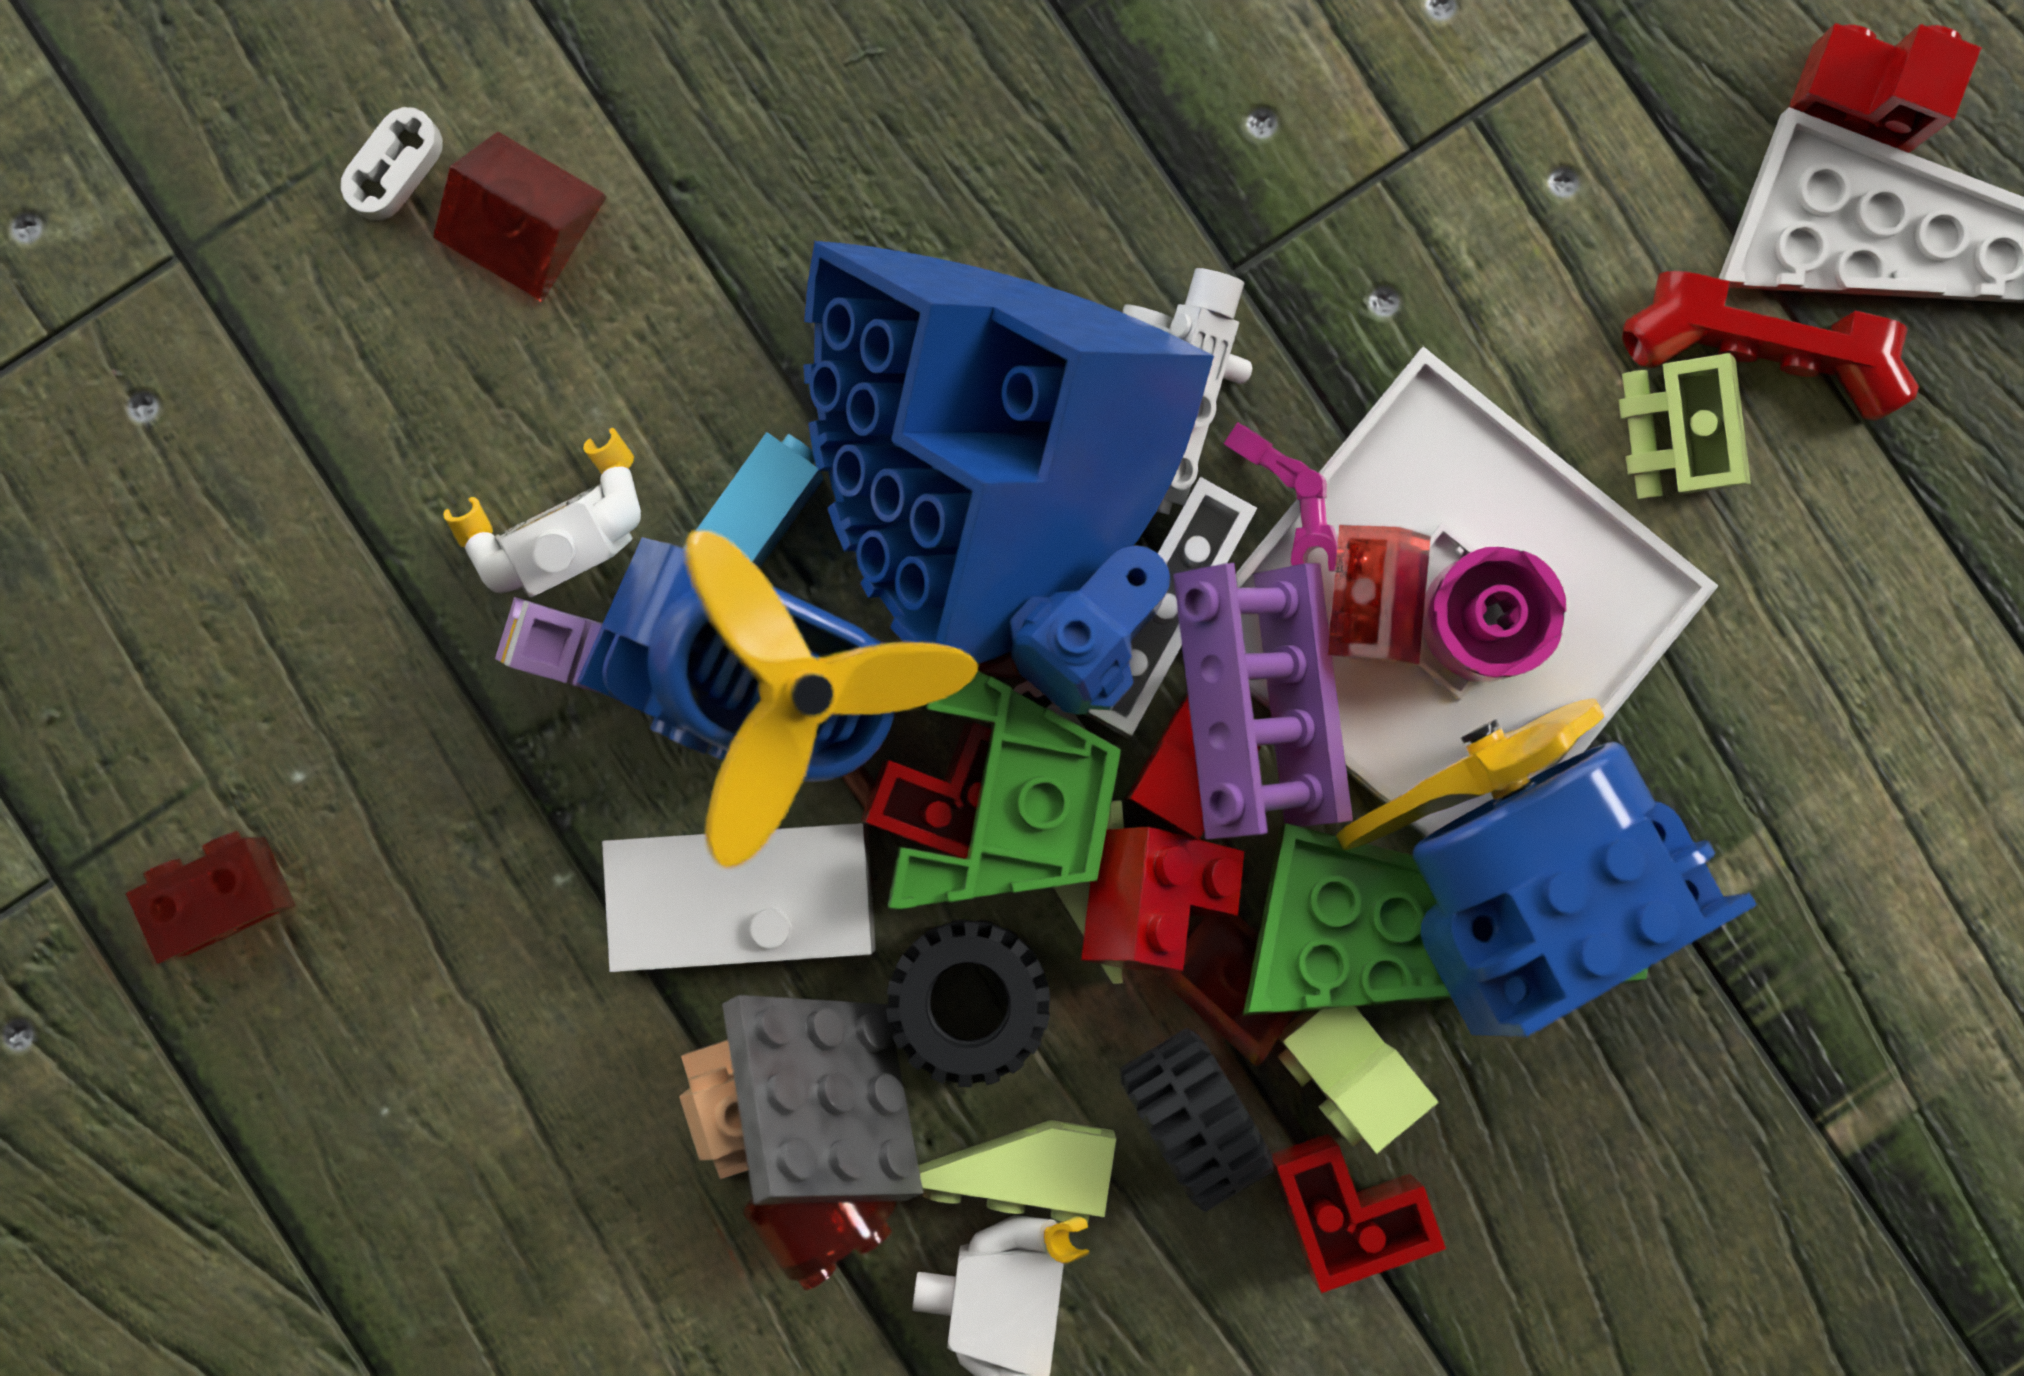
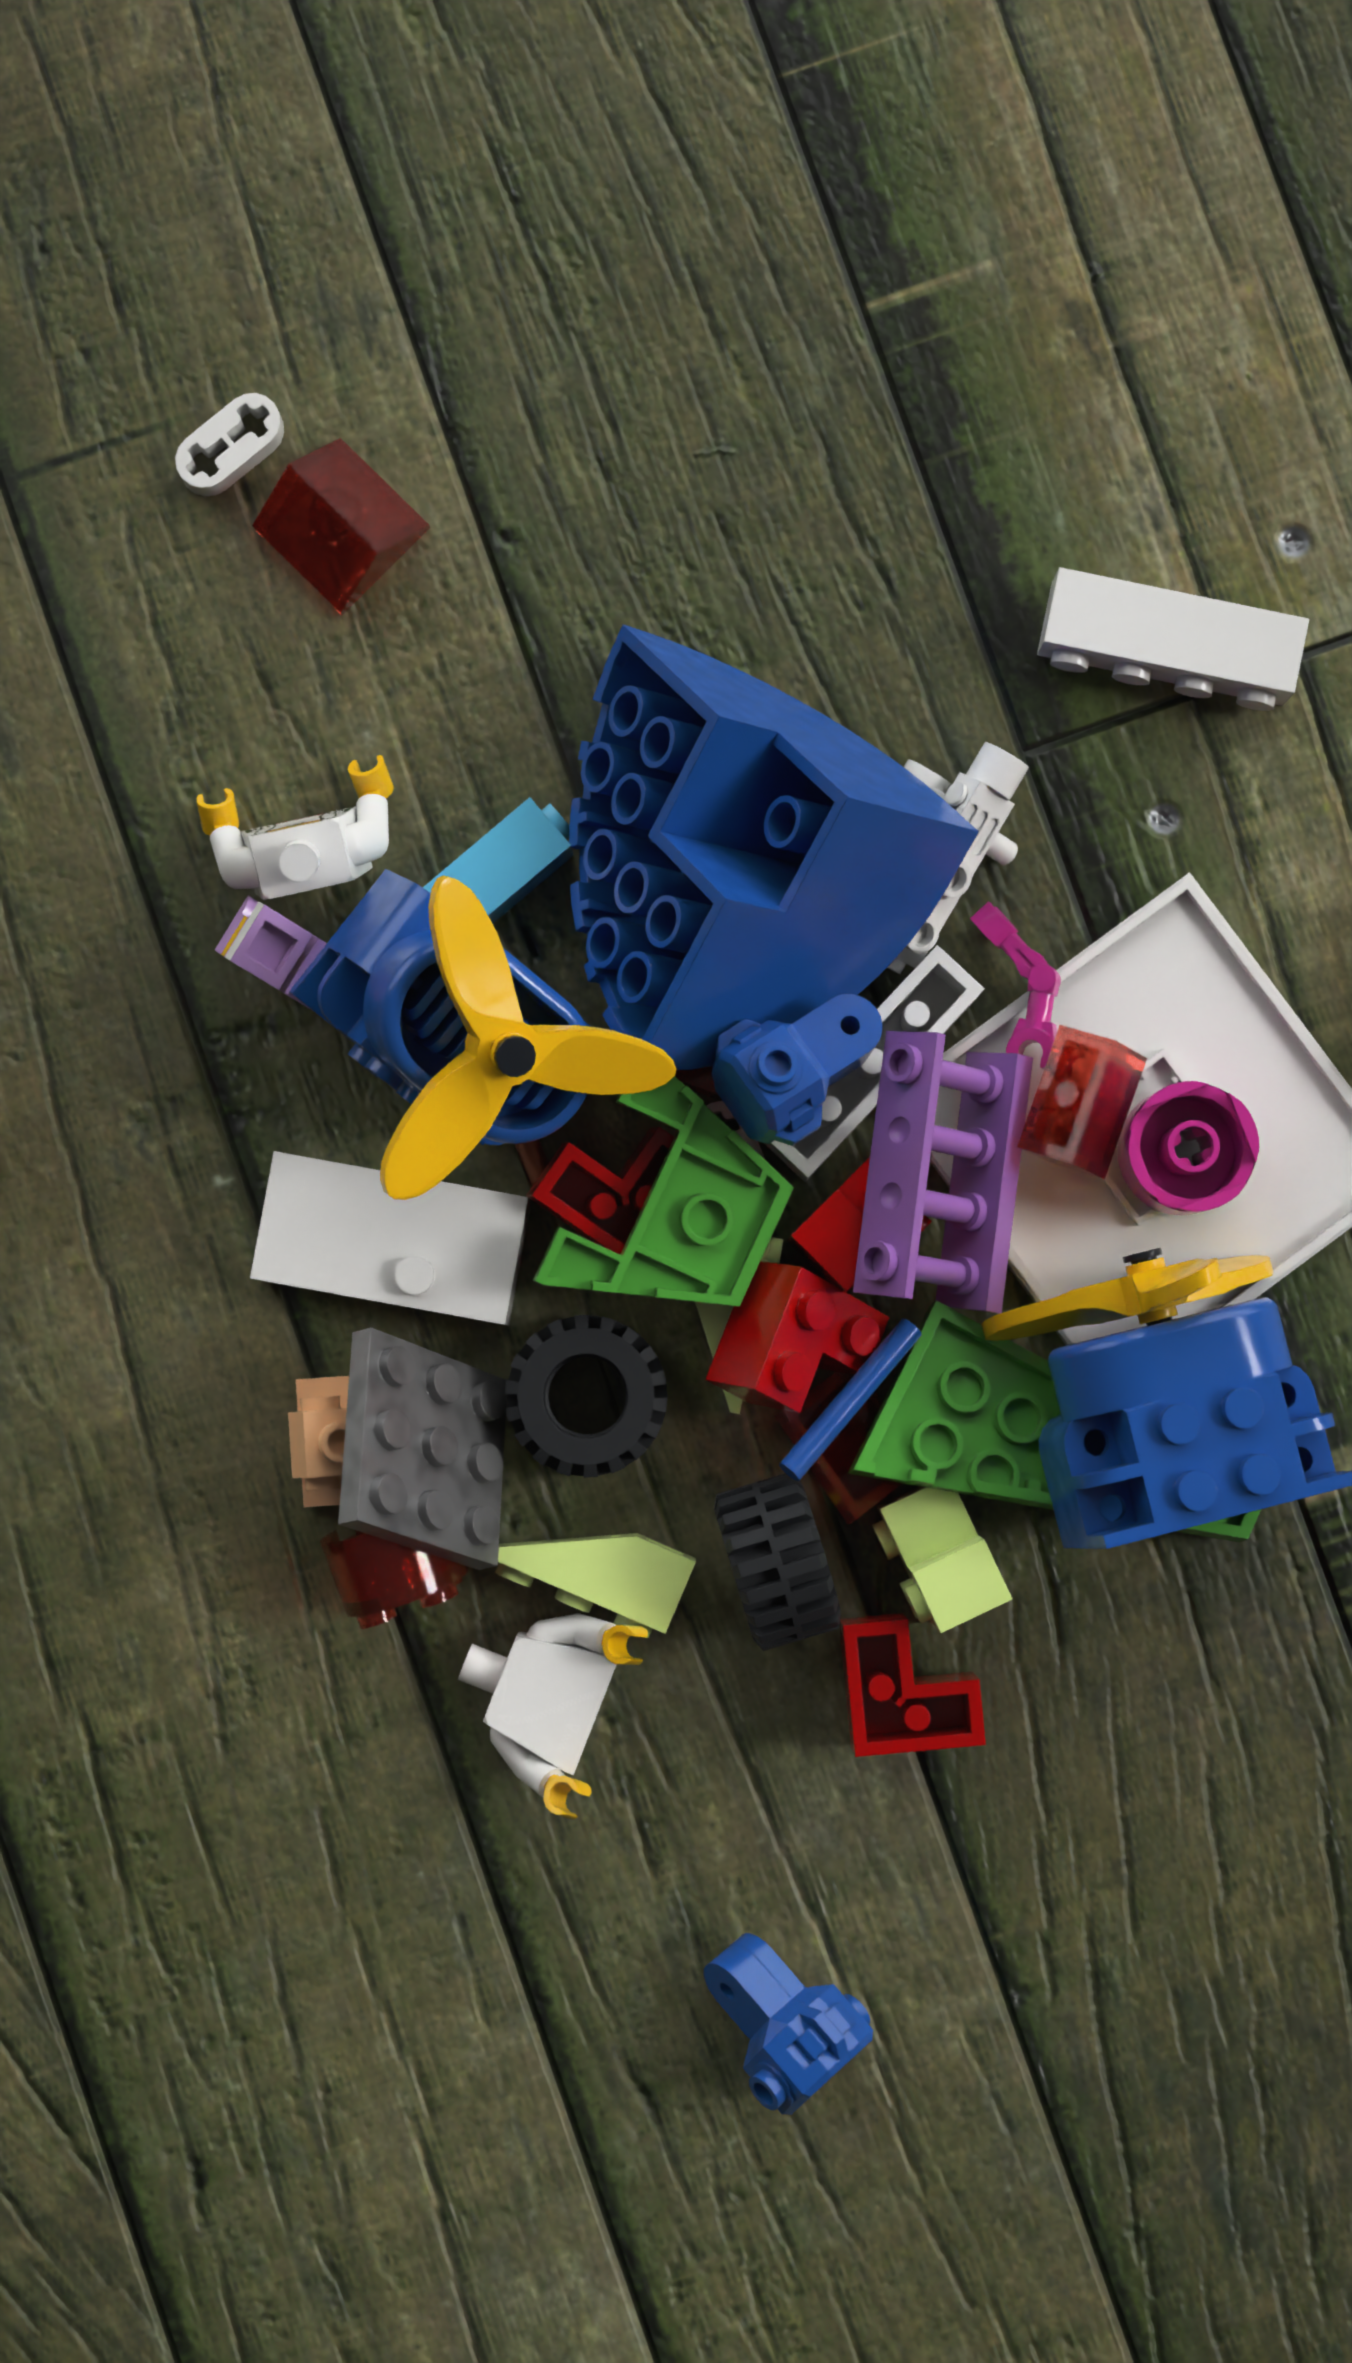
camera: 15 degrees right, 0 degrees up
none -> blue bar [779,1318,922,1481]
none -> white brick [1037,567,1309,711]

